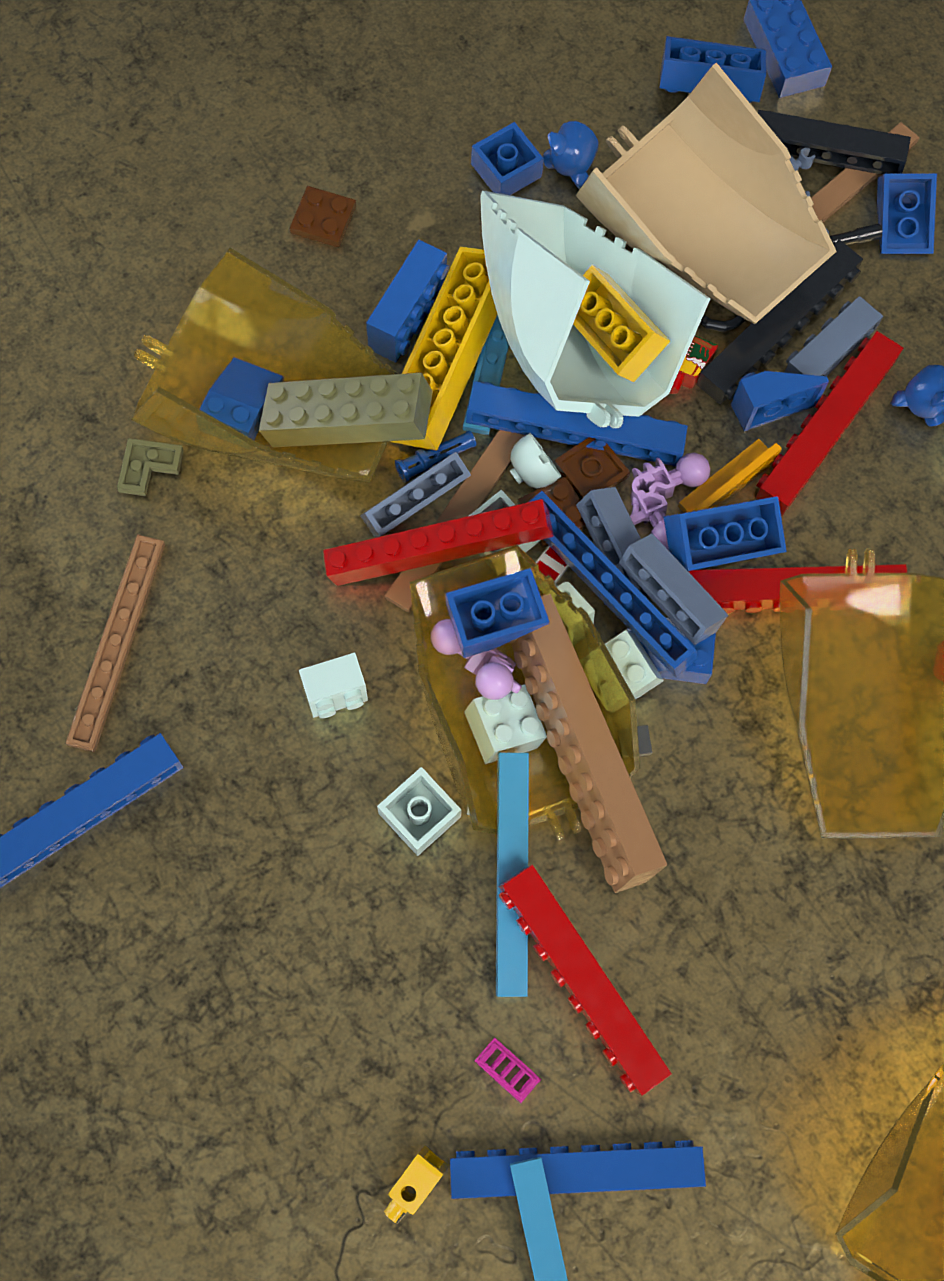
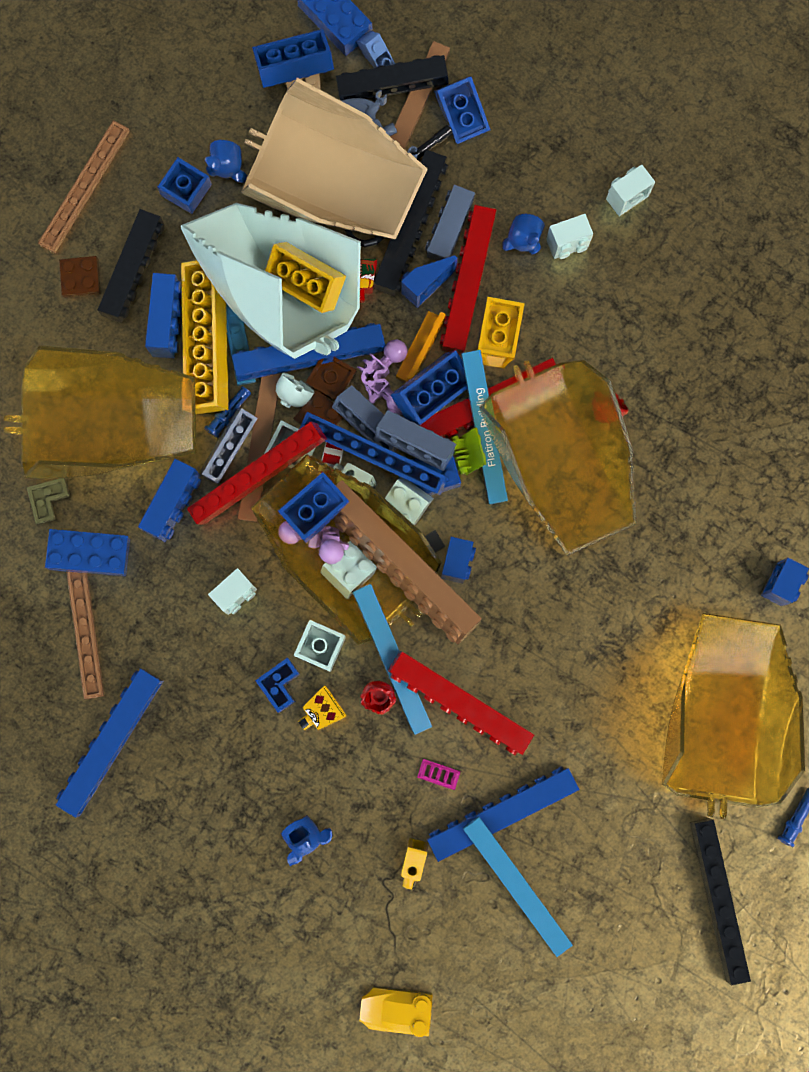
camera: 20 degrees left, 10 degrees up
blue slope [198,357,284,446] -> none
olive brick [259,373,433,447] -> none
none -> medium nougat tile [38,120,130,254]
none -> blue brick [45,529,130,577]
none -> black brick [97,209,164,323]
none -> blue brick [138,459,201,542]
none -> blue brick [255,658,301,713]
none -> blue piece [281,815,333,866]
none -> yellow torso [298,685,347,730]
none -> medium blue slope [356,30,395,68]
none -> red hair [360,680,397,715]
none -> blue brick [441,537,476,584]
none -> lime hinge [451,427,486,475]
none -> dark azure tile [461,350,508,504]
none -> yellow slope [478,297,525,369]

